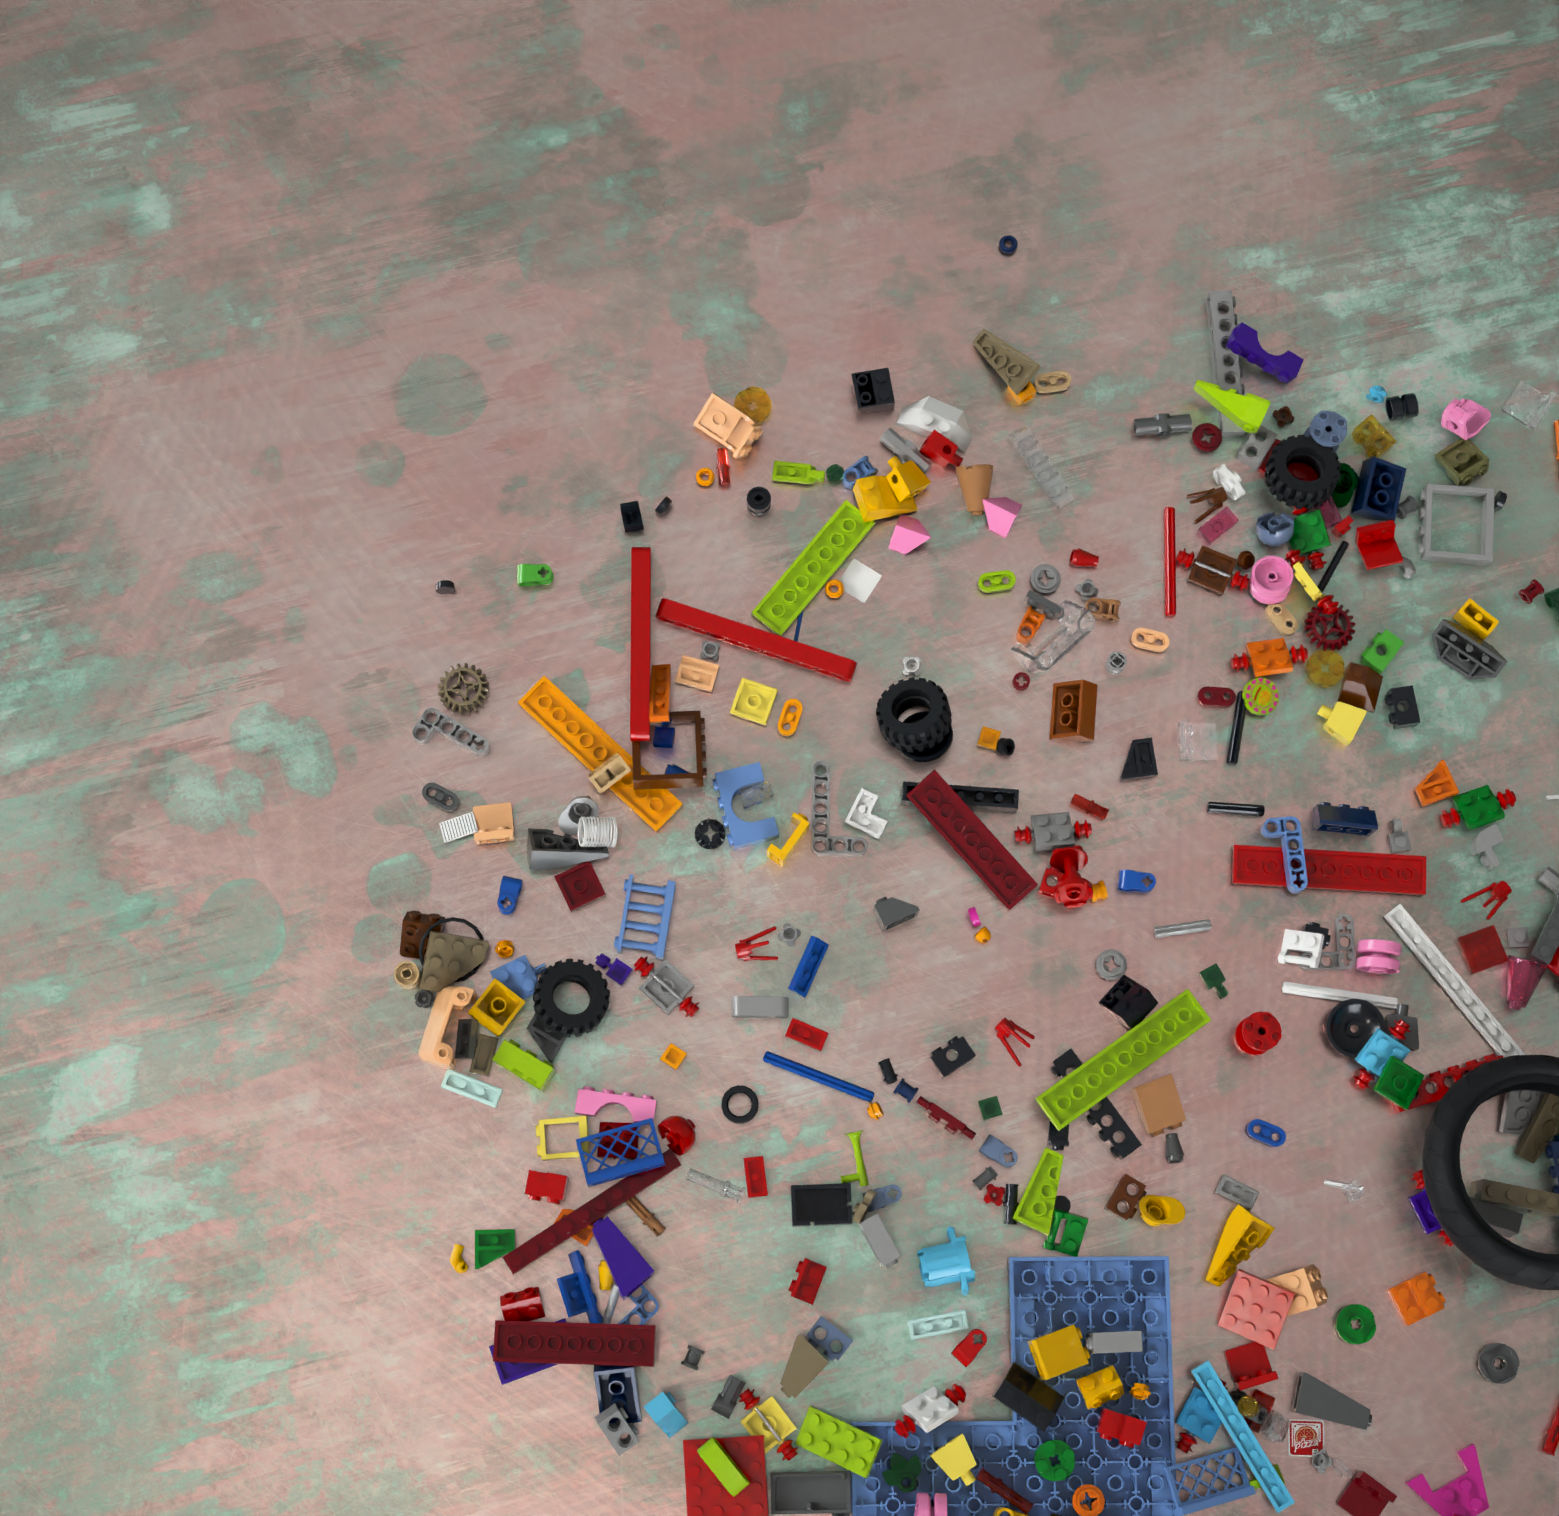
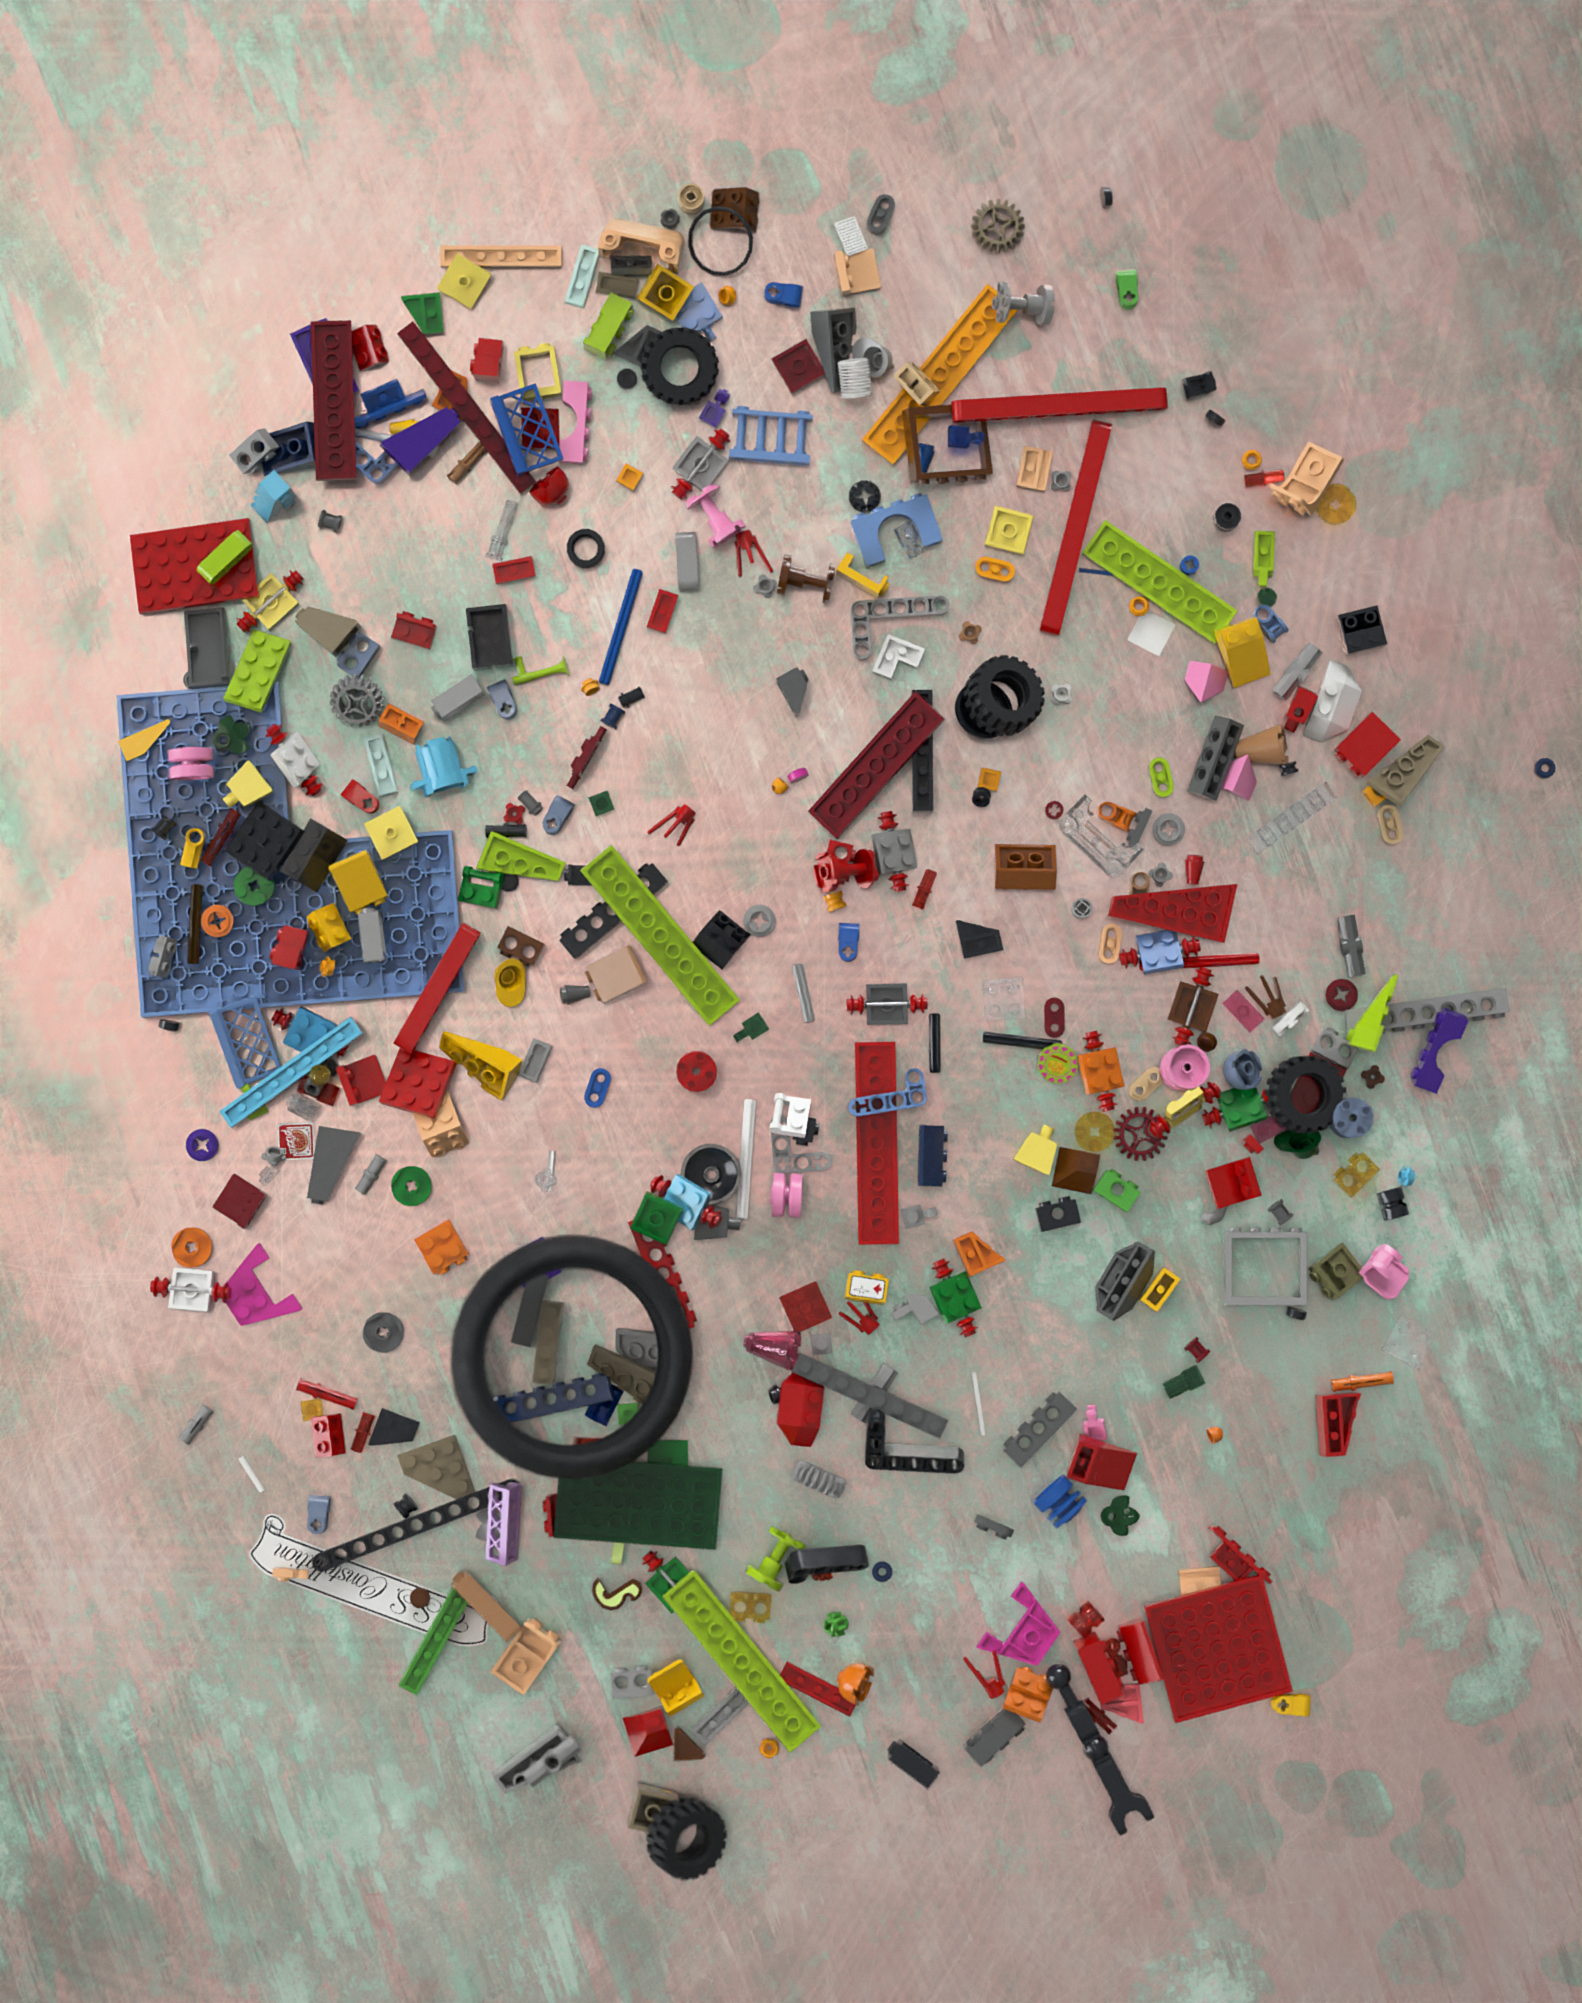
camera: 85 degrees right, 10 degrees up
light grey beam [412,708,490,758] -> none
dark tan plate [418,931,489,992] -> none
yellow arm [450,1244,468,1273] -> none
orange plate [649,664,671,723] -> none
dark grey piece [711,1375,745,1419] -> none
blue plate [788,936,829,997] -> none
dark tan plate [852,1189,877,1224] -> none
yellow torso [886,456,932,502] -> none
black brick [929,1036,976,1079] -> none
black bar [1317,541,1349,592] -> none
dark blue slope [1351,456,1407,521] -> none
white plate [1384,904,1525,1058] -> none
none -> black plate [225,801,305,882]
none -> light grey gear [330,674,385,728]
none -> light grey pin [355,1154,387,1195]
none -> light yellow plate [364,806,418,860]
none -> orange hinge [378,703,424,745]
none -> red beam [393,922,481,1054]
none -> light yellow plate [437,253,492,309]
none -> light nougat plate [441,246,562,267]
none -> black tile [617,369,637,390]
none -> bright pink piece [686,484,746,548]
none -> reddish brown piece [777,554,835,603]
none -> brick [844,1270,889,1305]
none -> dark grey plate [846,983,928,1025]
none -> medium nougat plate [959,621,982,644]
none -> light grey piece [992,282,1055,325]
none -> red wing [1108,884,1237,943]
none -> medium blue plate [1119,930,1201,975]
none -> blue bush [1179,555,1199,576]
none -> dark grey brick [1187,715,1244,801]
none -> black bush [1279,761,1299,776]
none -> red slope [1334,712,1401,778]

